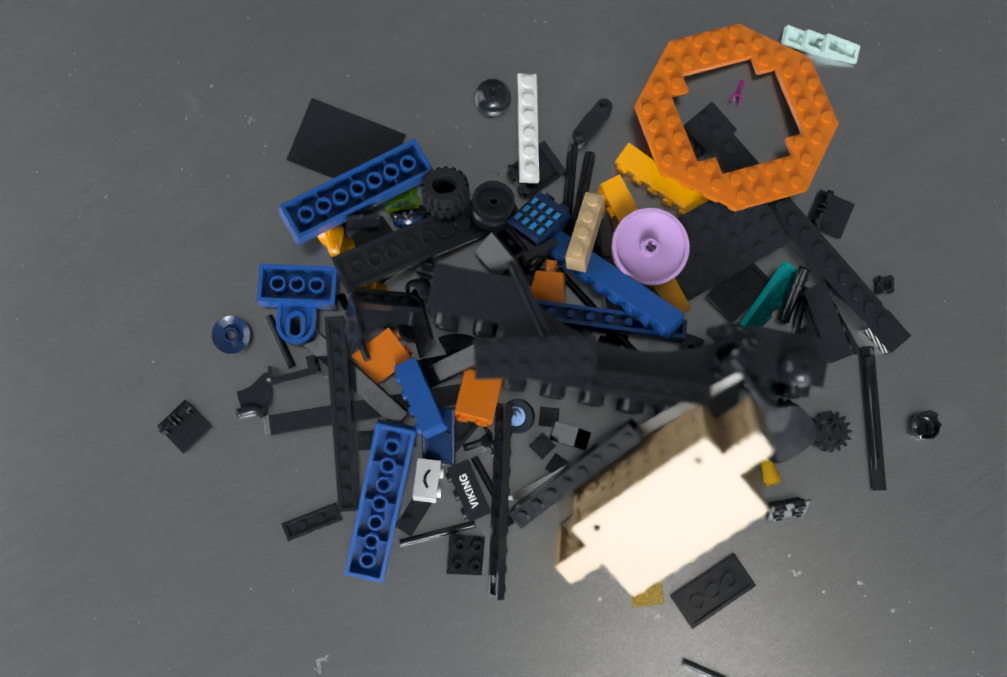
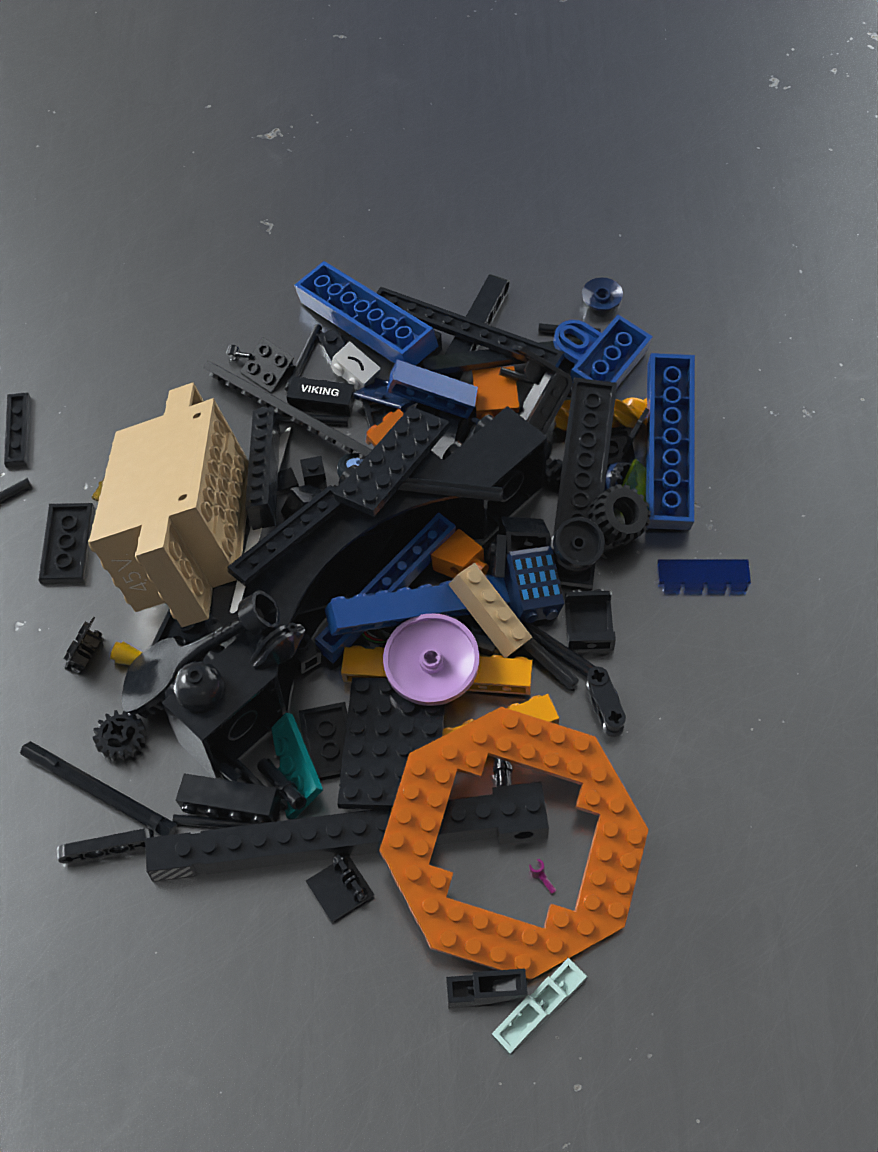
camera: 130 degrees right, 25 degrees down
black hinge [157,399,212,454] -> none
black arm [235,373,273,419] -> none
black panel [266,355,323,387] -> none
black tile [281,502,343,542] -> none
black piece [286,98,406,178] -> none
black plant [463,427,494,457] -> none
black cylinder [474,78,511,117] -> none
white plate [517,73,539,183] -> none
black plate [875,275,895,294] -> none
black hair [911,410,942,441] -> none
none -> black beam [57,829,154,864]
none -> black hand [226,345,253,361]
none -> black slope [446,968,528,1009]
none -> clear blue windscreen [657,559,751,591]

